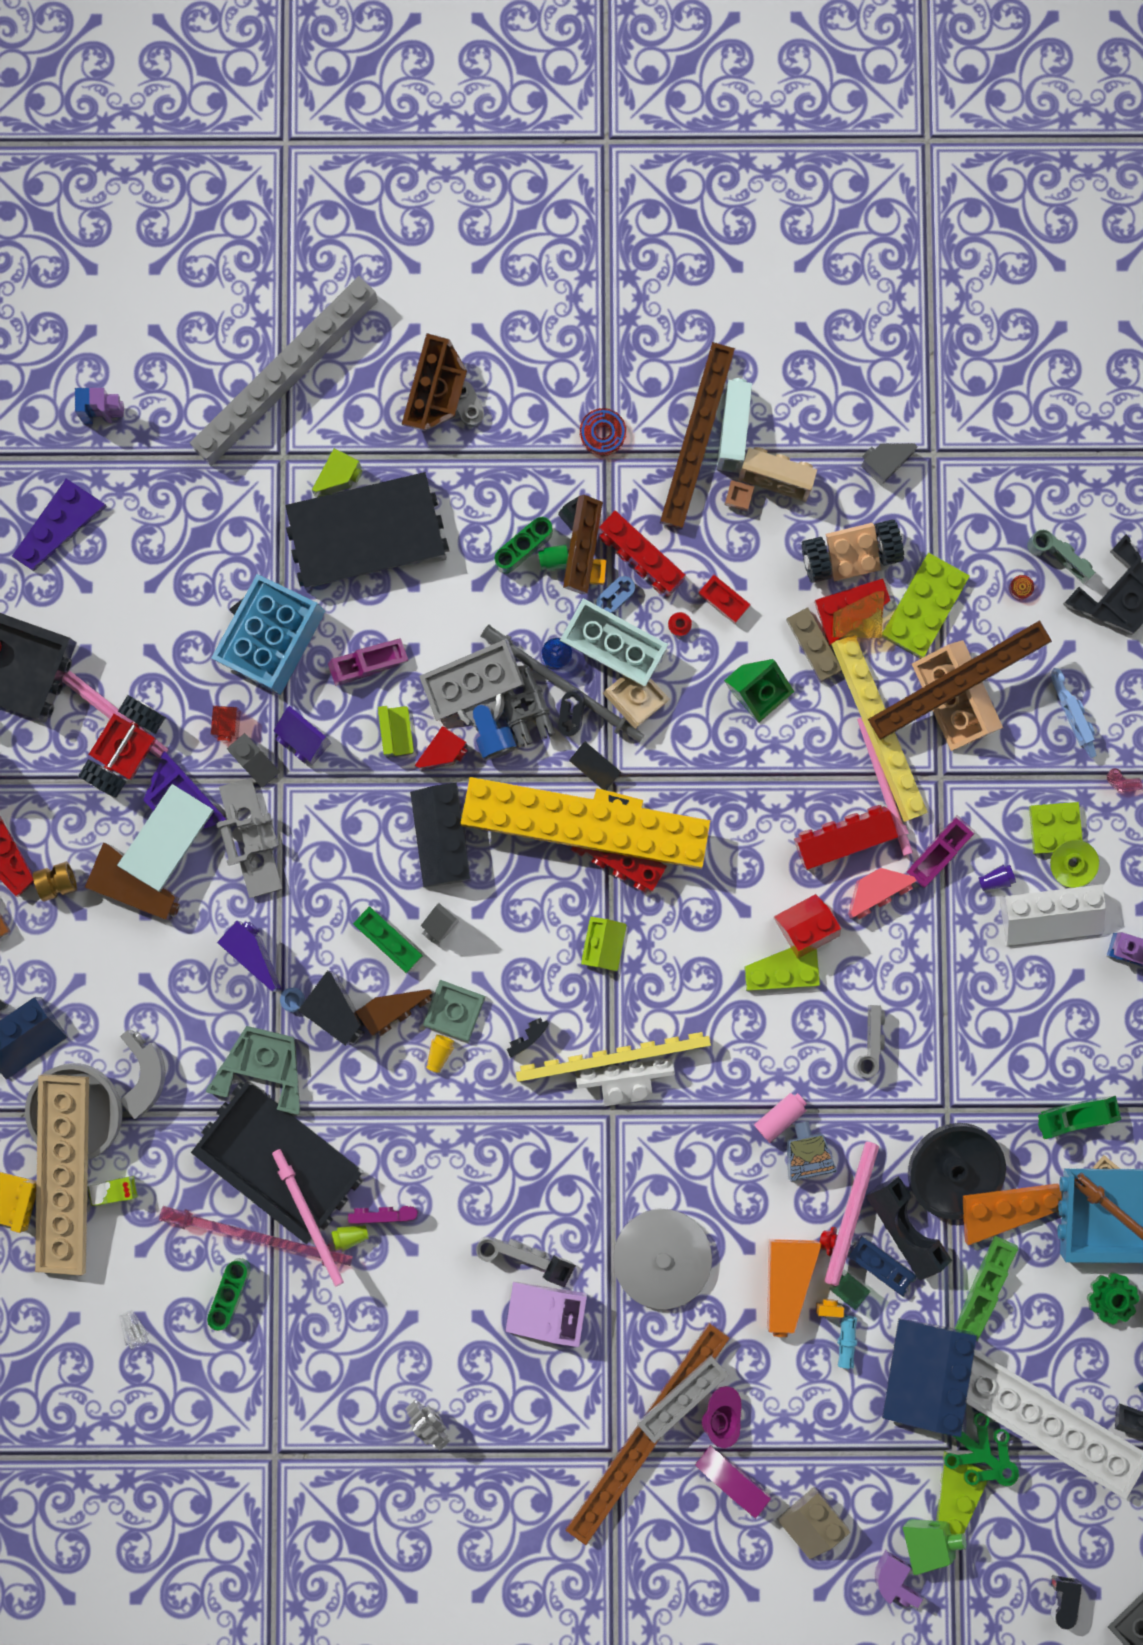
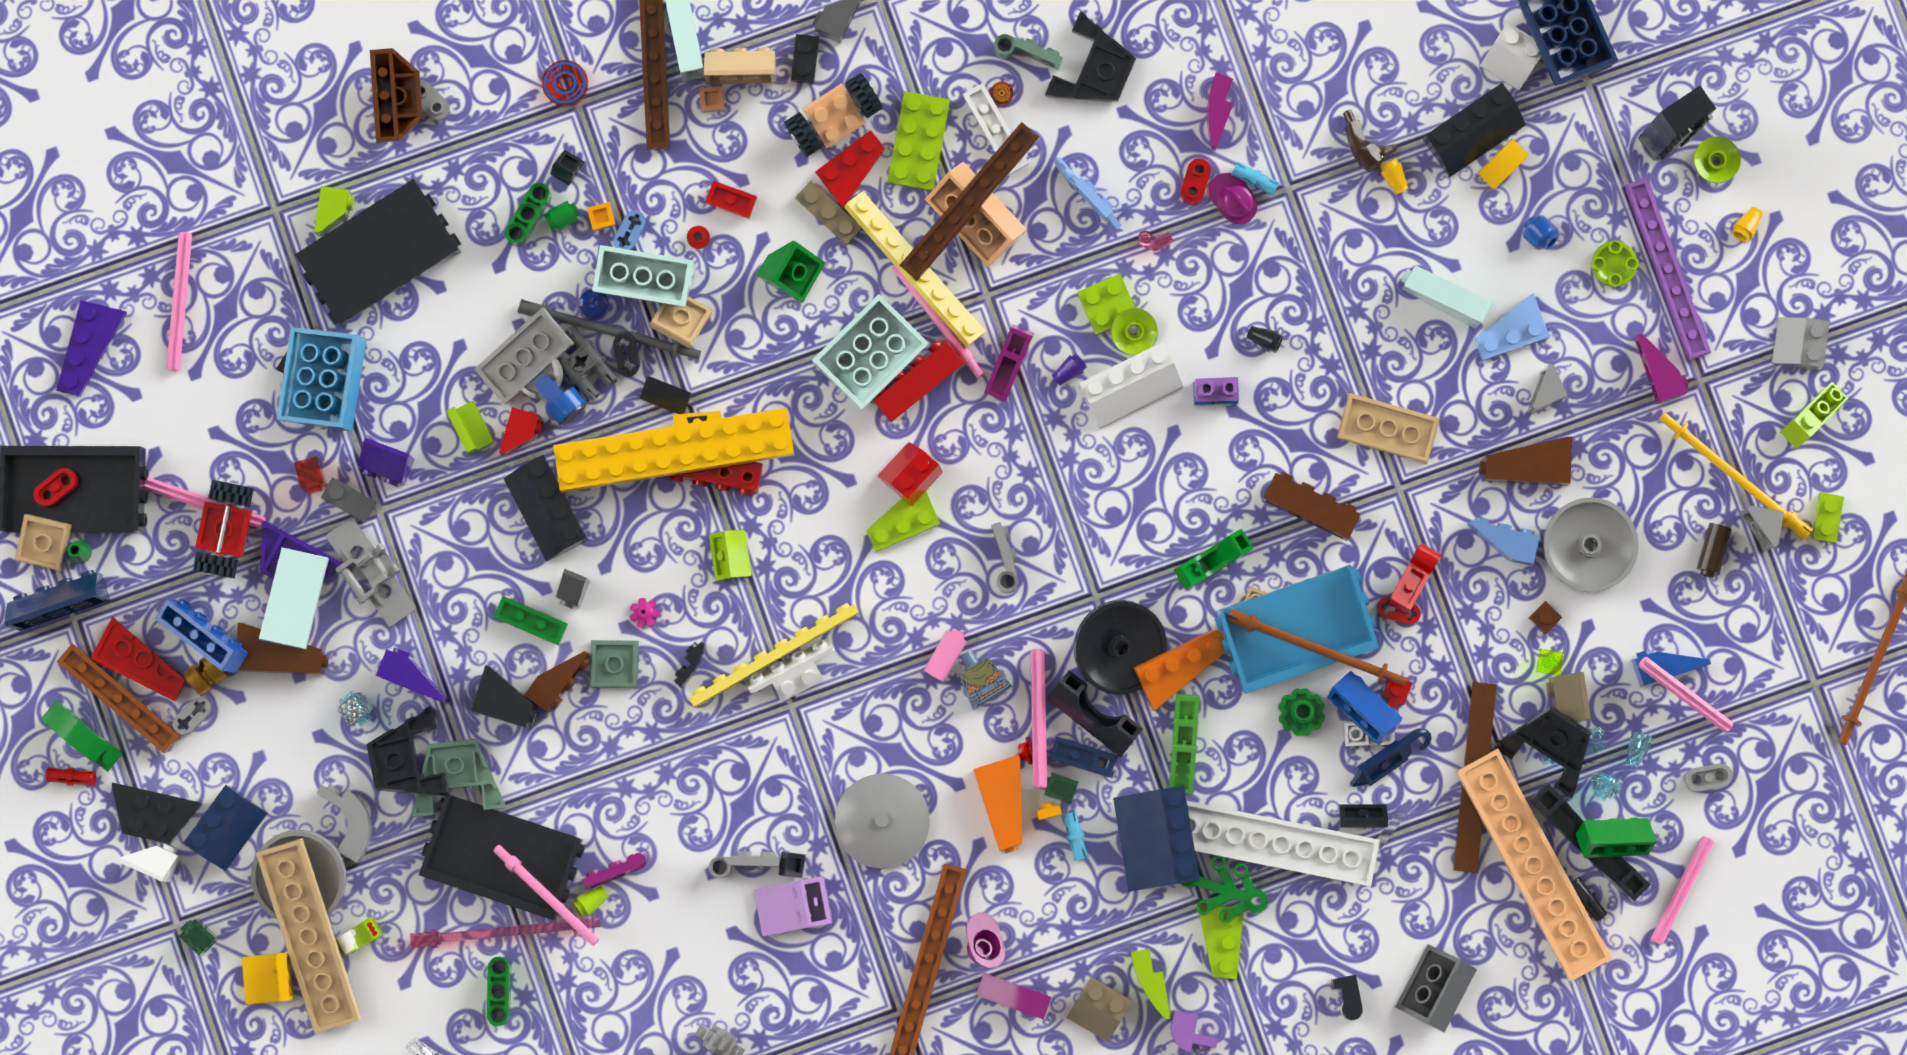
camera: 20 degrees left, 0 degrees up
medium lavender hips [75,388,124,424] -> none
light grey brick [190,276,378,466] -> none
medium blue tile [280,988,305,1012] -> none
magenta slope [328,638,409,686] -> none
yellow cone [426,1034,454,1073] -> none
reddish brown plate [563,495,603,595] -> none
red brick [598,510,686,597] -> none
light grey plate [637,1355,728,1443] -> none
clear yellow wing [833,591,884,638] -> none
coral slope [848,868,916,920] -> none
bright green torso [903,1519,967,1575] -> none
none -> blue brick [155,599,248,673]
none -> bright pink axle [166,232,192,371]
none -> light grey beam [173,697,213,735]
none -> clear light blue head [338,691,373,727]
none -> black wing [366,706,450,796]
none -> dark pink plant [630,598,660,628]
none -> black plate [791,34,819,84]
none -> light aqua slope [812,294,929,410]
none -> white plate [963,83,1029,176]
none -> lime slope [1130,949,1171,1019]

